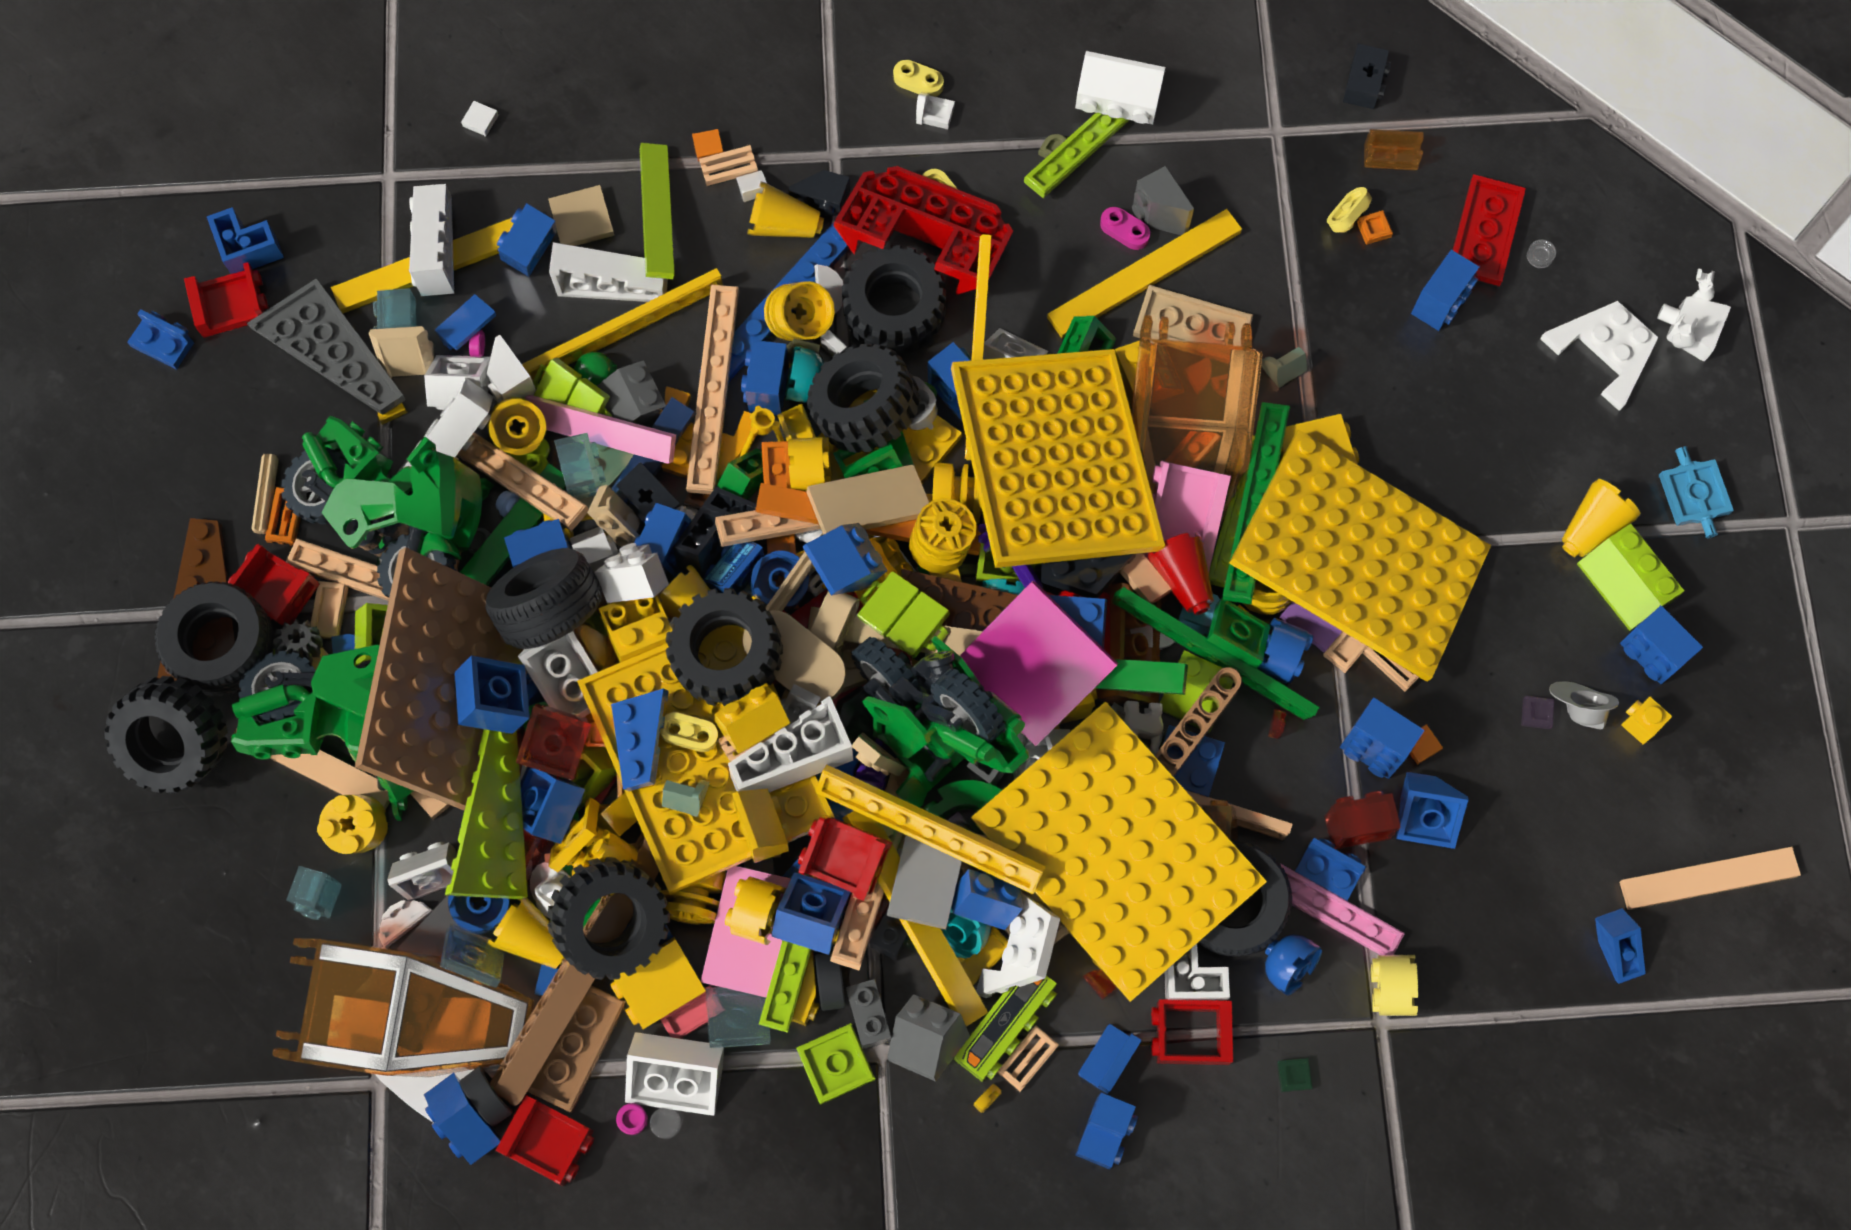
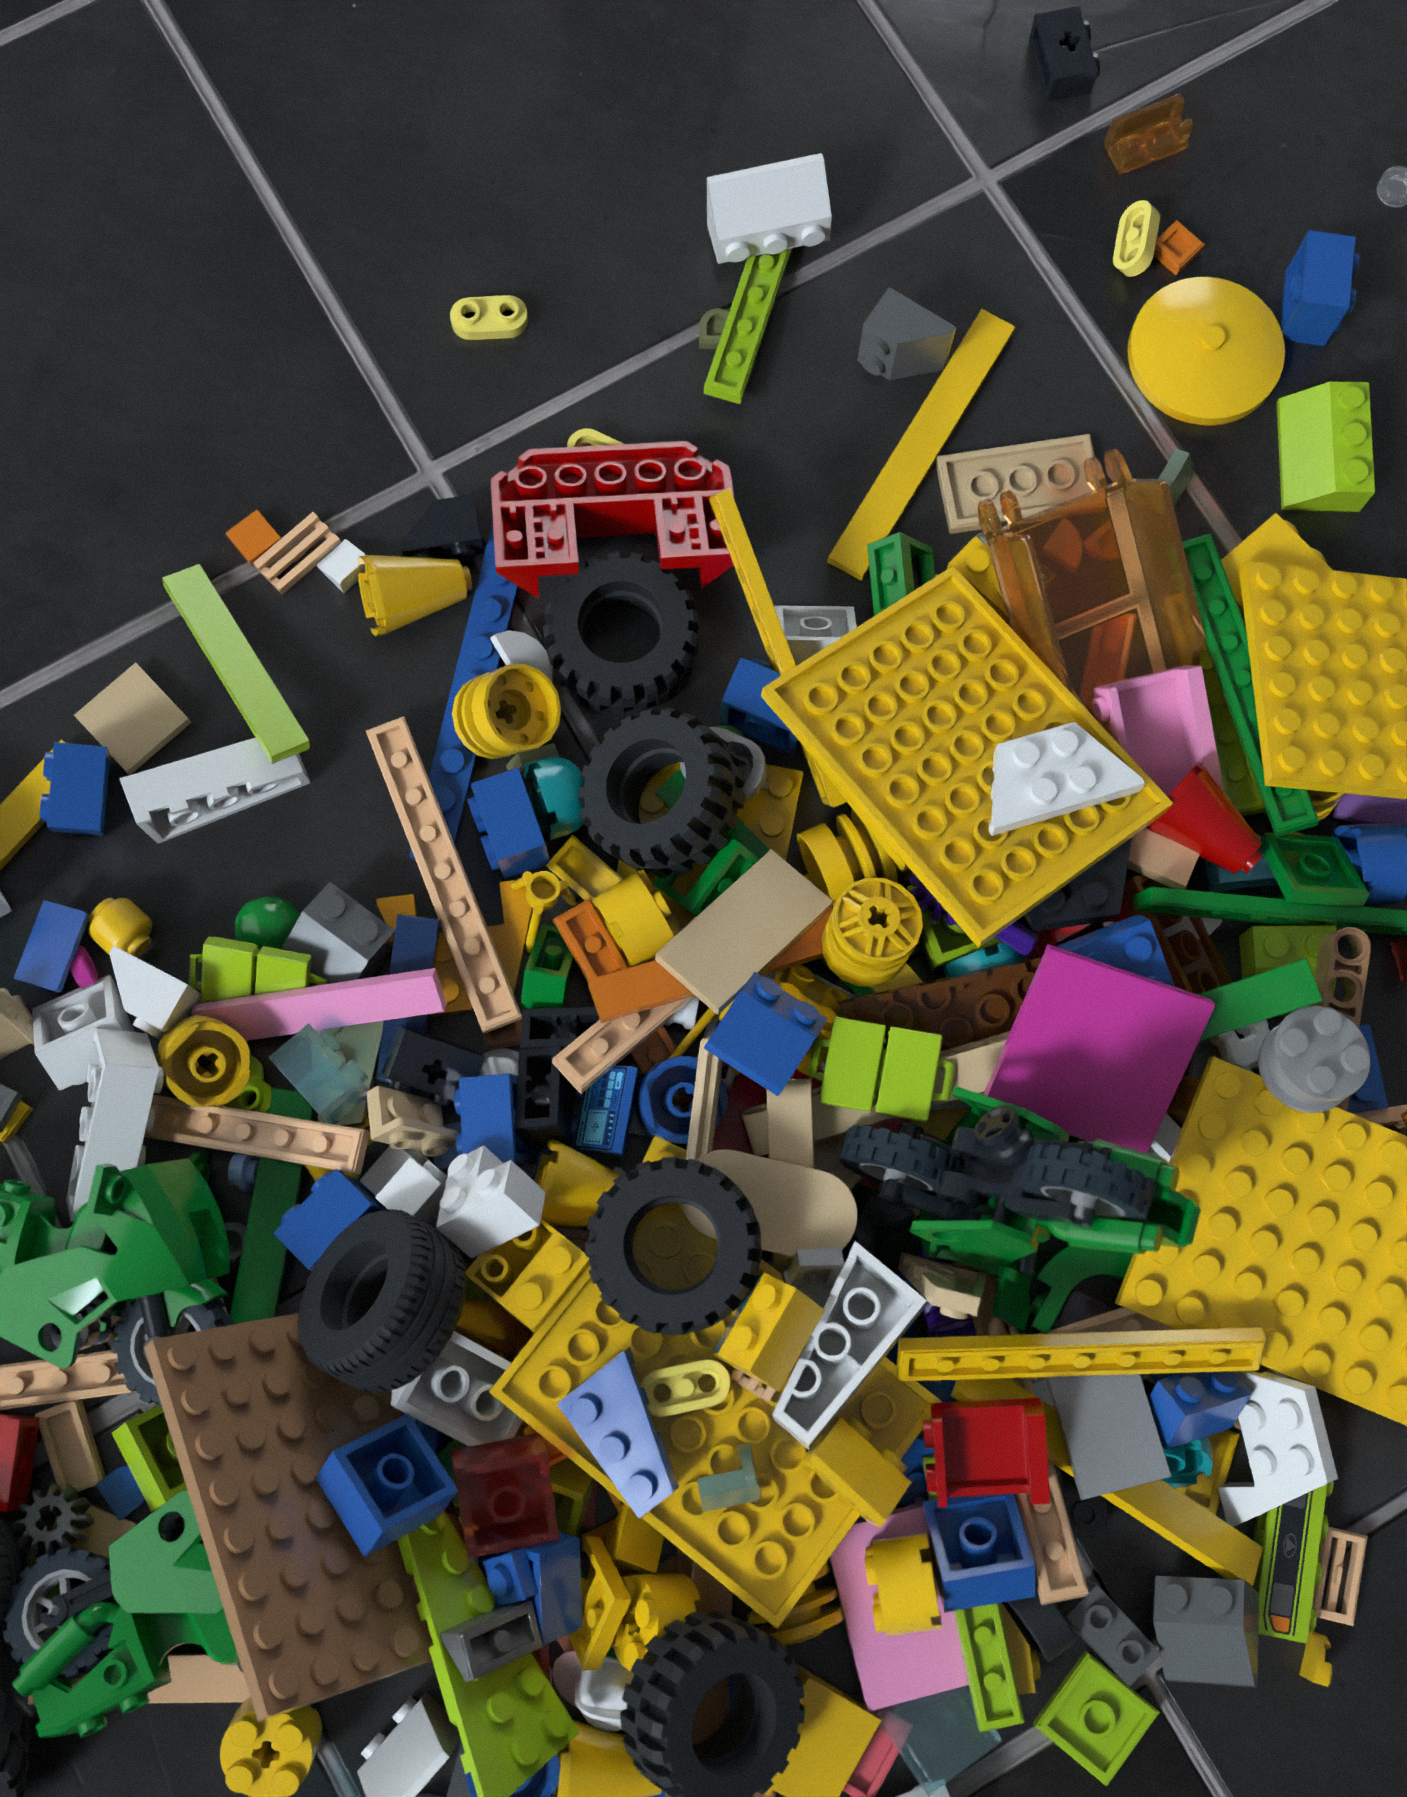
camera: 30 degrees left, 5 degrees up
yellow tile [522,268,723,382] -> none
white tile [820,330,847,356] -> none
white tile [916,92,955,129] -> none
clear red tile [1083,970,1117,1000] -> none
dark pink plate [1100,207,1150,250] -> none
red plate [1453,174,1526,286] -> none
none -> yellow head [88,898,153,957]
none -> flat silver slope [440,1600,543,1682]
none -> blue plate [483,1547,539,1607]
none -> white wing [989,722,1145,836]
none -> yellow dish [1128,277,1285,425]
none -> light grey wheel [1258,1006,1370,1113]
none -> lime slope [1277,381,1375,512]

